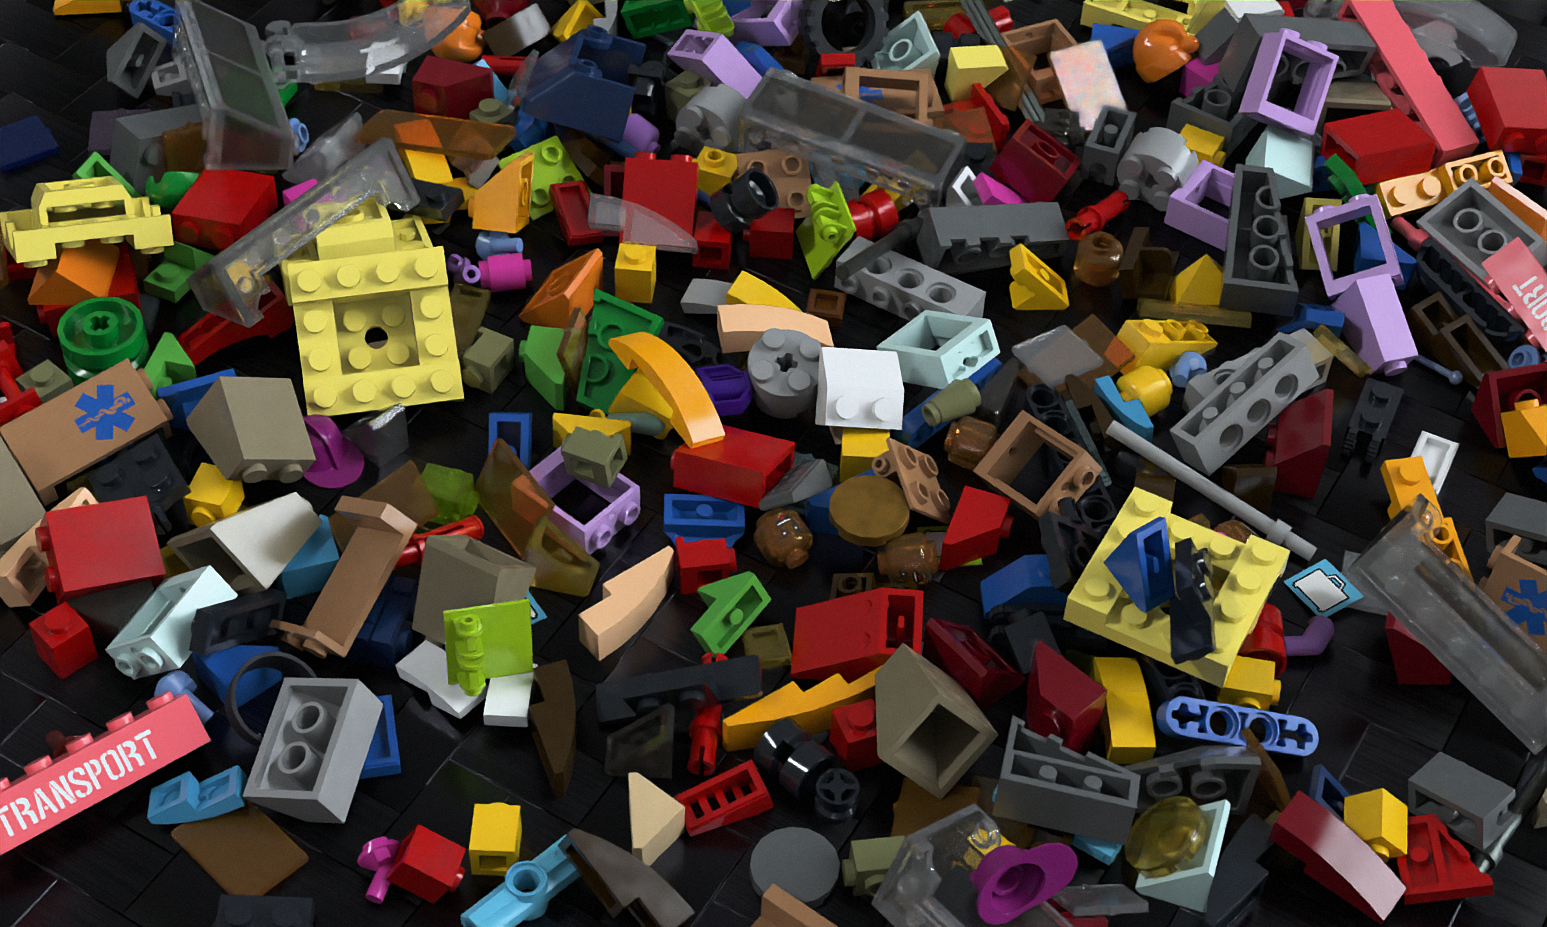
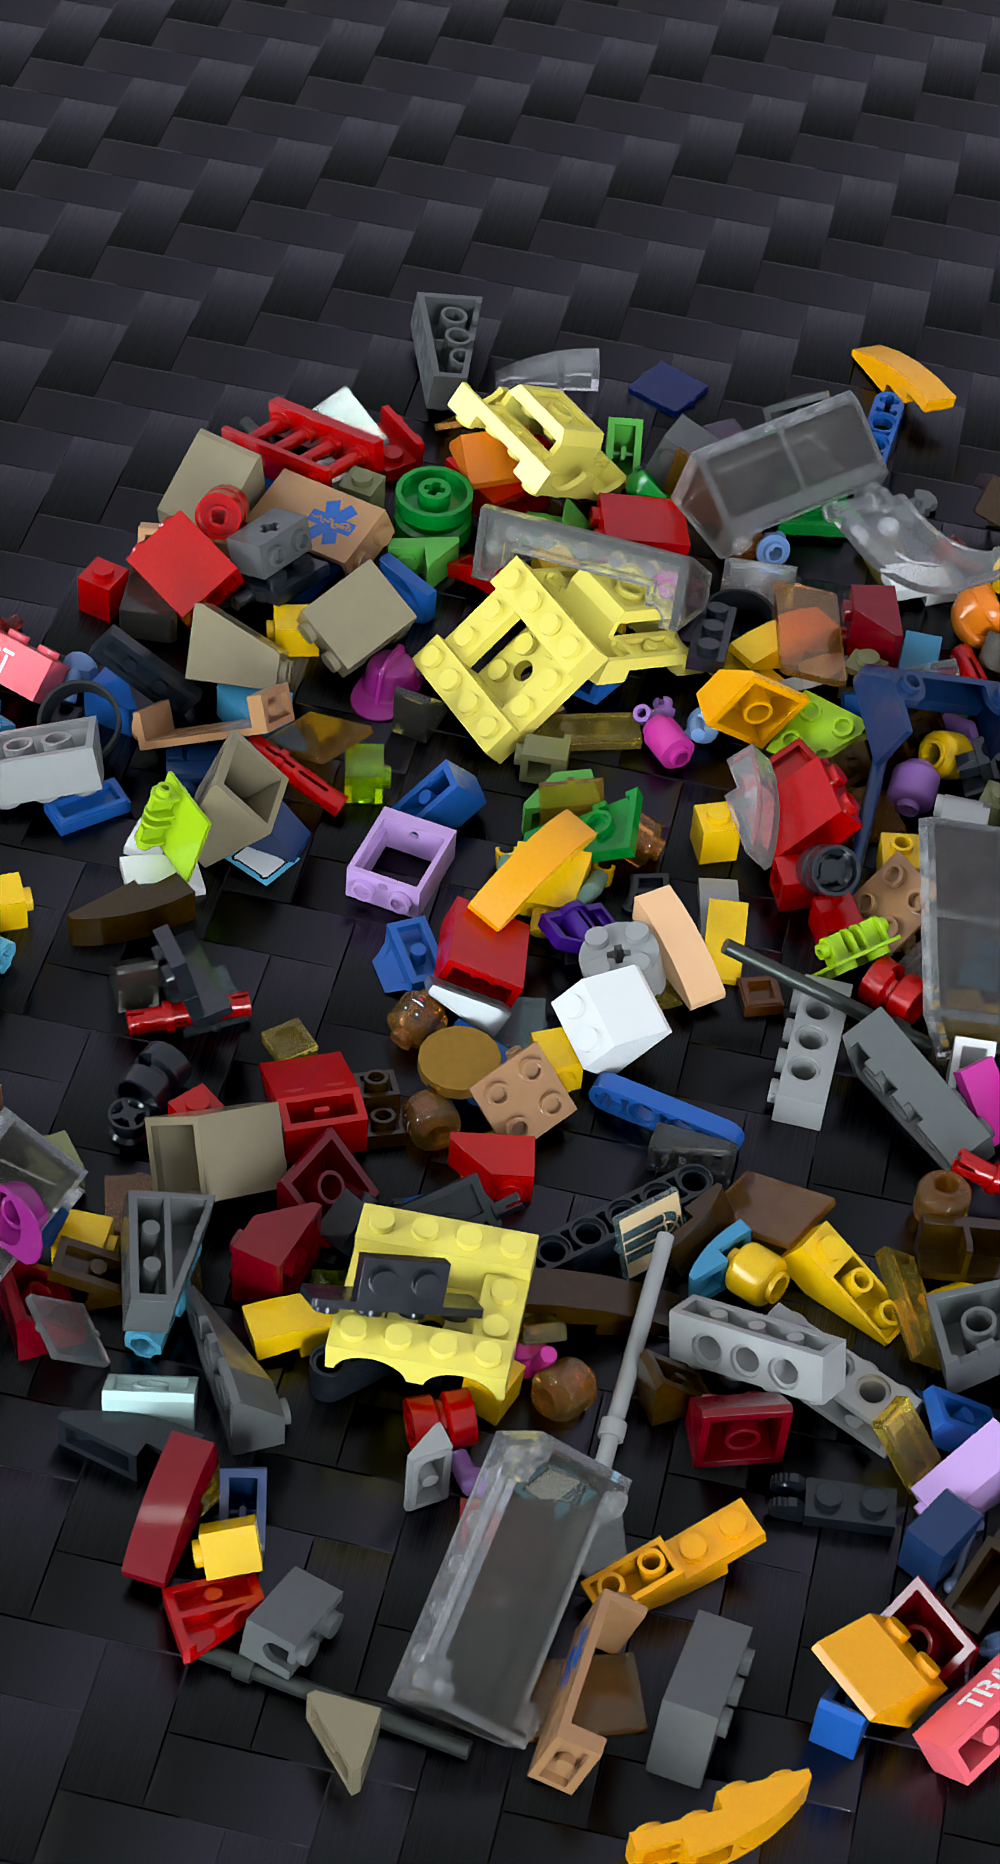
camera: 70 degrees right, 0 degrees up
light aqua window [105,565,238,680] -> none
clear orange piece [472,438,555,561] -> none
orange slope [519,248,604,330] -> none
clear yellow slope [525,515,600,597] -> none
yellow slope [553,413,631,456] -> none
olive brick [561,426,628,489] -> none
light nougat slope [578,546,674,661] -> none
tan slope [628,772,685,866] -> none
red slope [672,759,774,837] -> none
red brick [675,536,737,595] -> none
bright green slope [690,571,772,659] -> none
light orange slope [722,665,883,752] -> none
dark grey tile [749,827,840,909] -> none
light aqua window [876,310,1000,389] -> none
olive cone [921,378,981,426] -> none
clear orange head [942,416,998,470] -> none
medium nougat window [973,410,1103,521] -> none
yellow slope [1009,243,1070,310] -> none
clear piece [1012,325,1104,388] -> none
blue slope [1103,516,1176,613] -> none
clear yellow tile [1124,796,1208,878] -> none
blue beam [1156,696,1319,758] -> none
medium blue plate [1168,351,1207,388] -> none
yellow brick [1215,656,1281,711] -> none
clear orange piece [1241,727,1291,812] -> none
white tile [1411,431,1459,498] -> none
none -> red wheel [195,484,249,540]
none -> dark grey brick [226,507,312,580]
none -> light grey slope [404,1422,453,1512]
none -> dark blue slope [897,1488,985,1592]

